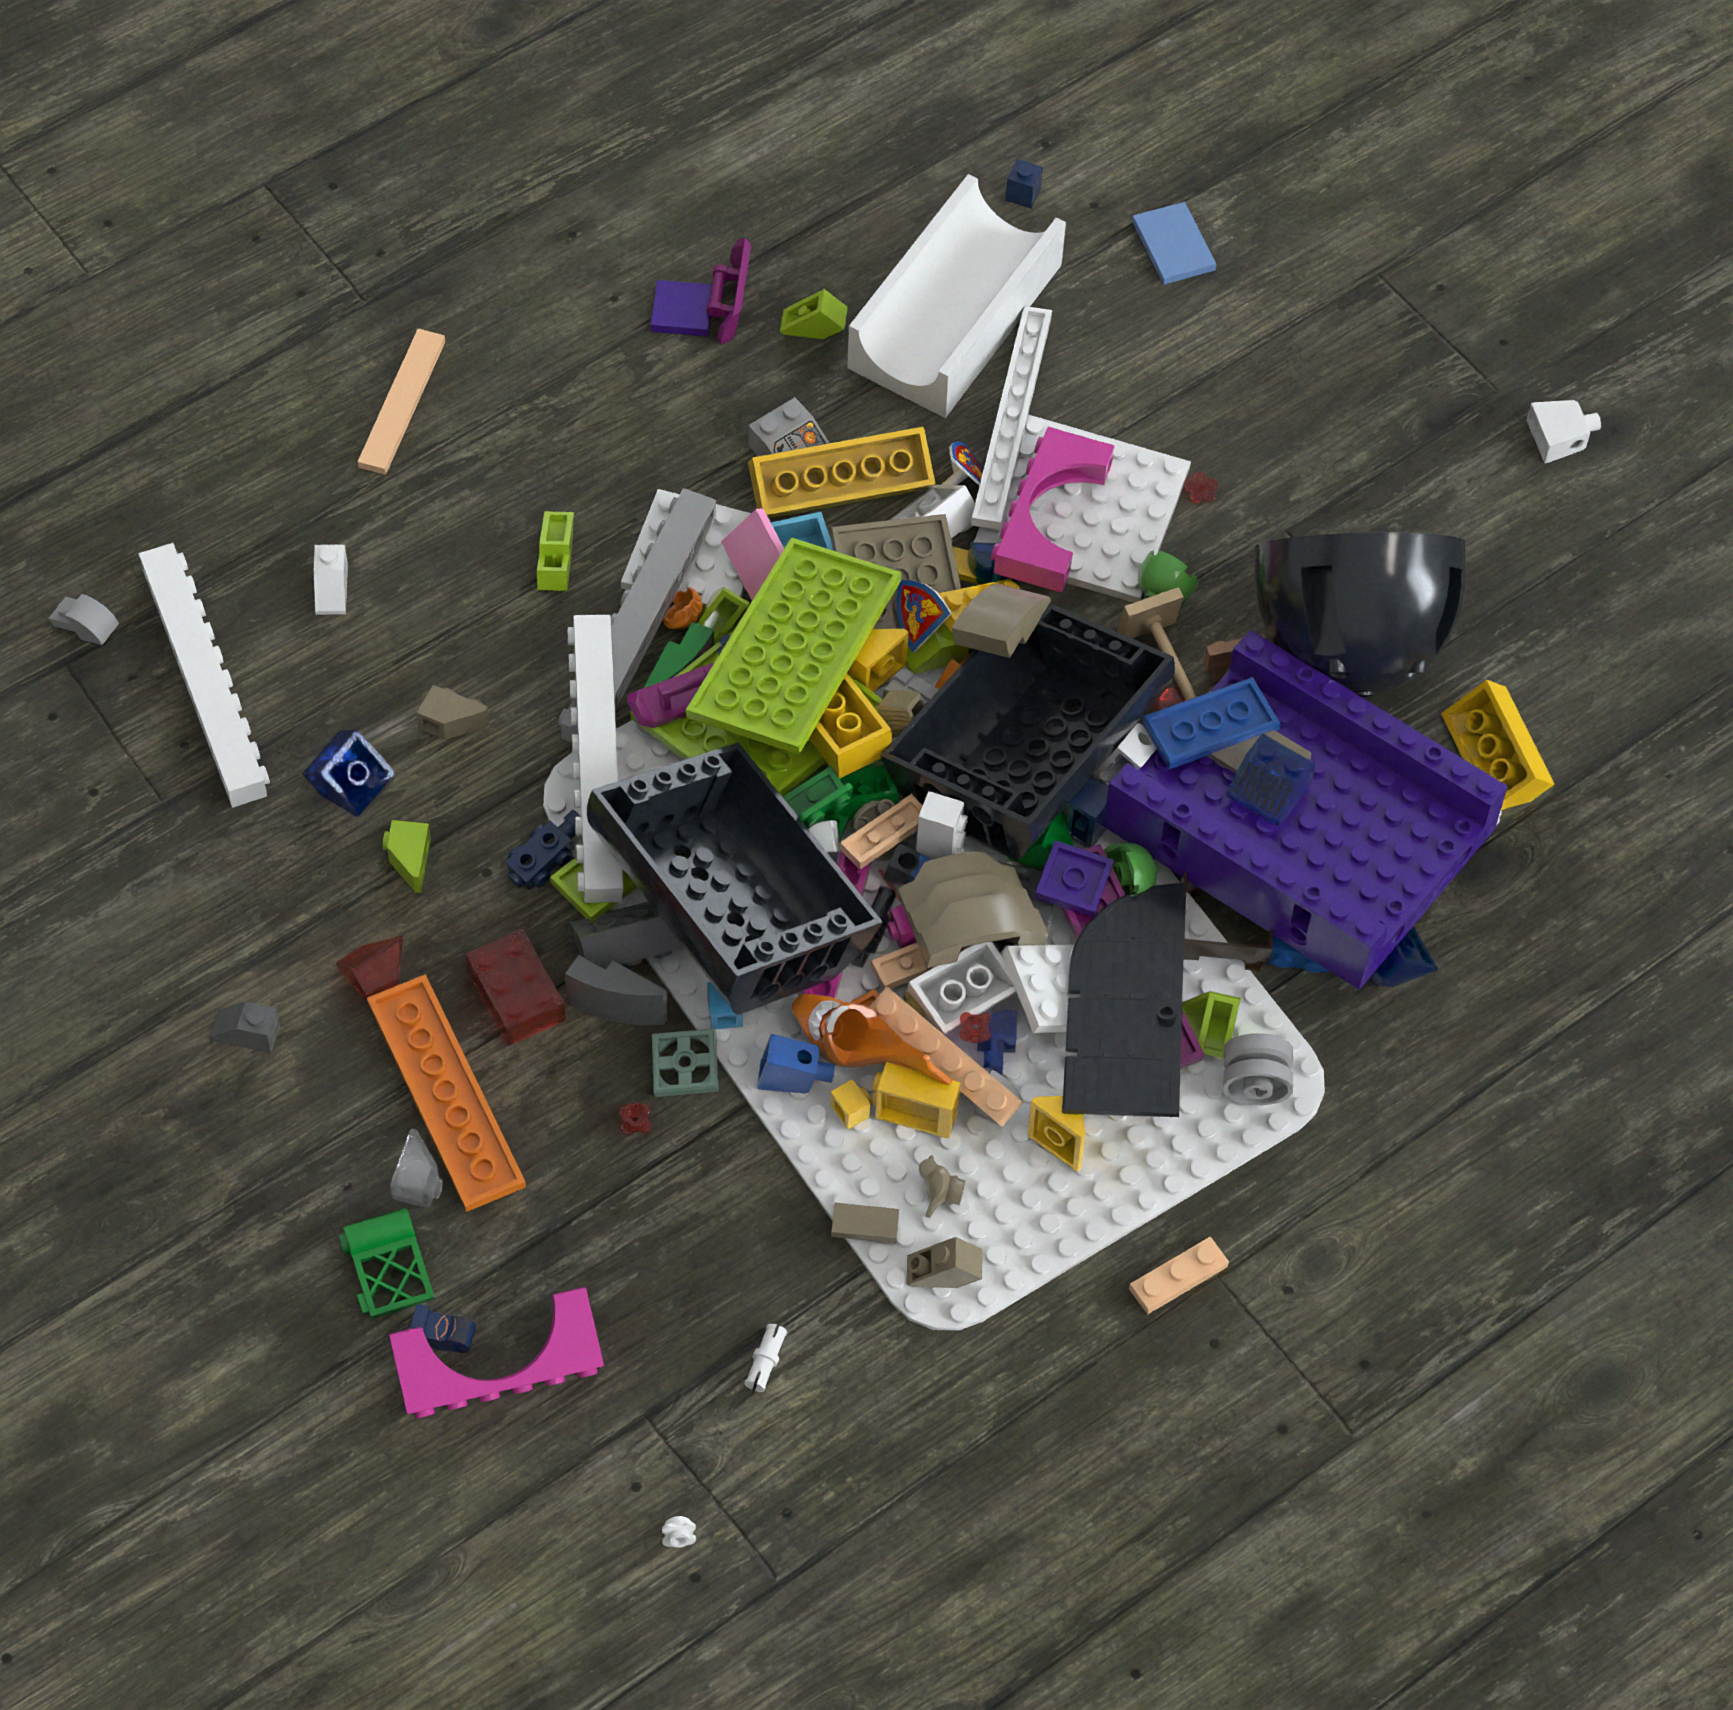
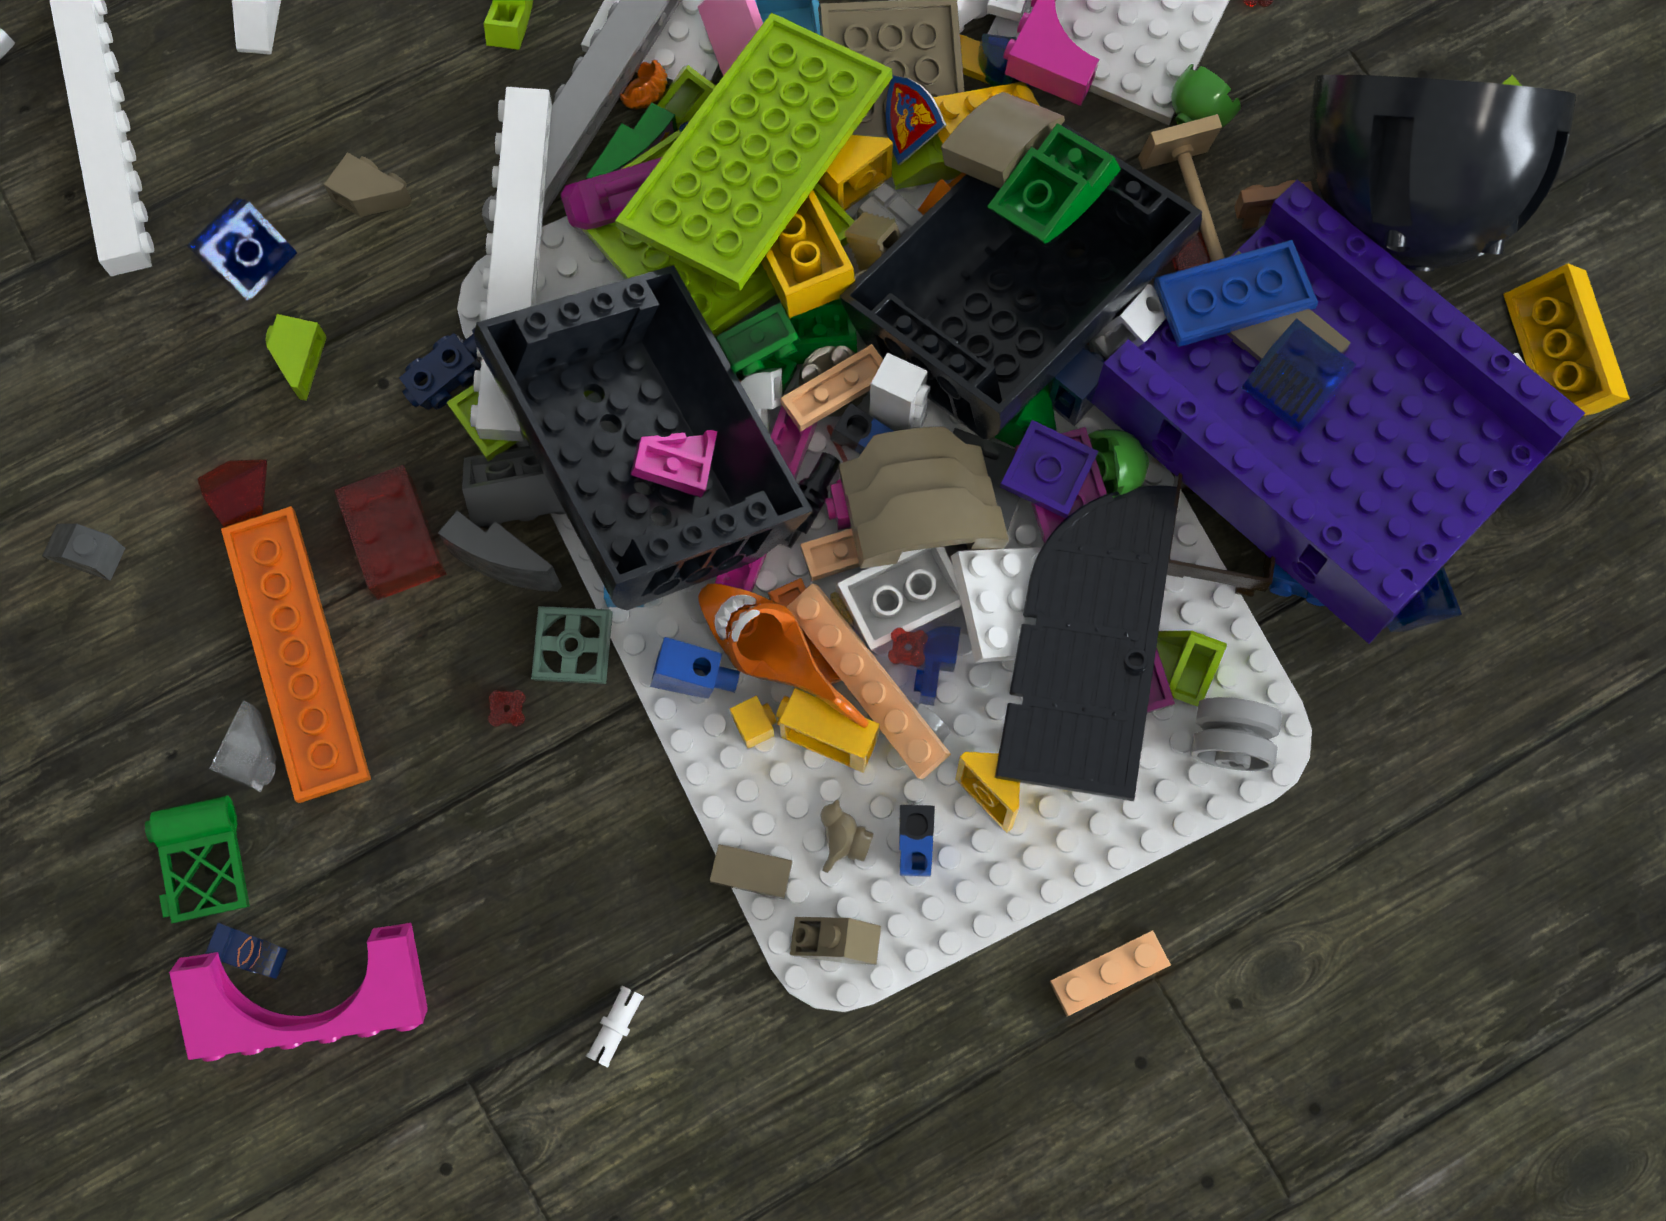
camera: 10 degrees right, 15 degrees up
none -> dark pink wing [631,430,717,497]
none -> leg [899,805,935,877]
none -> green slope [987,123,1121,244]

